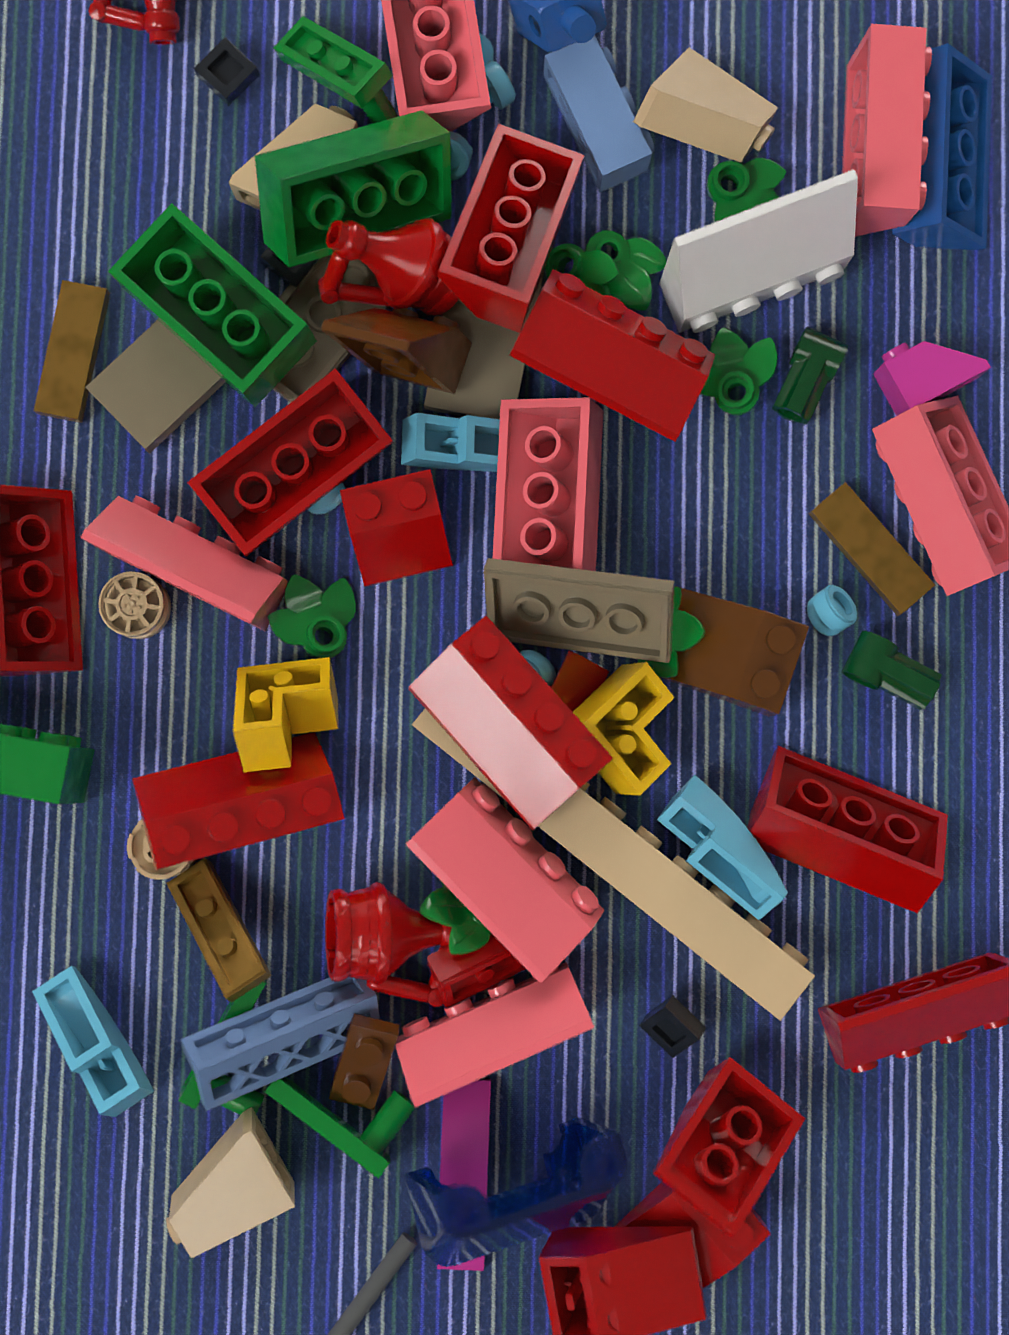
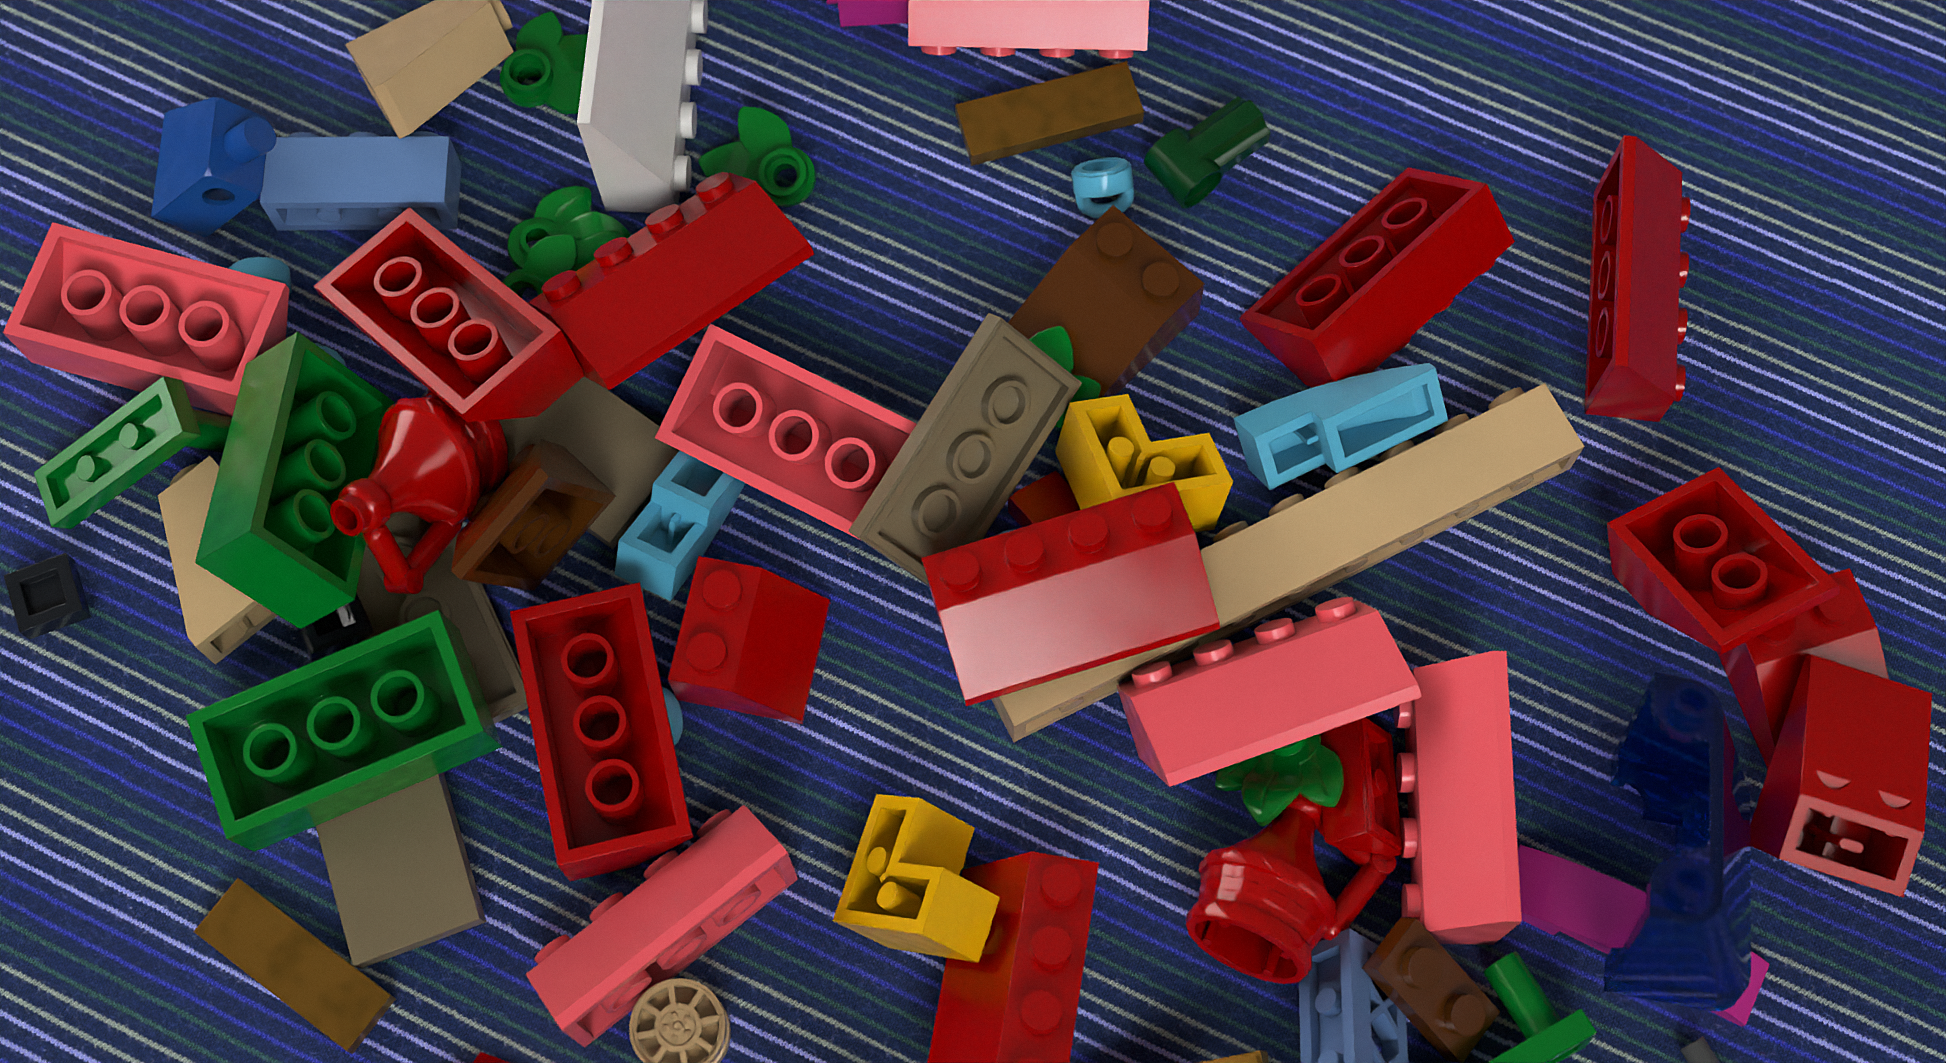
camera: 60 degrees left, 15 degrees down
green plate [268,574,356,658] -> none
black plate [639,995,707,1058] -> none
dark green piece [771,326,848,425] -> none

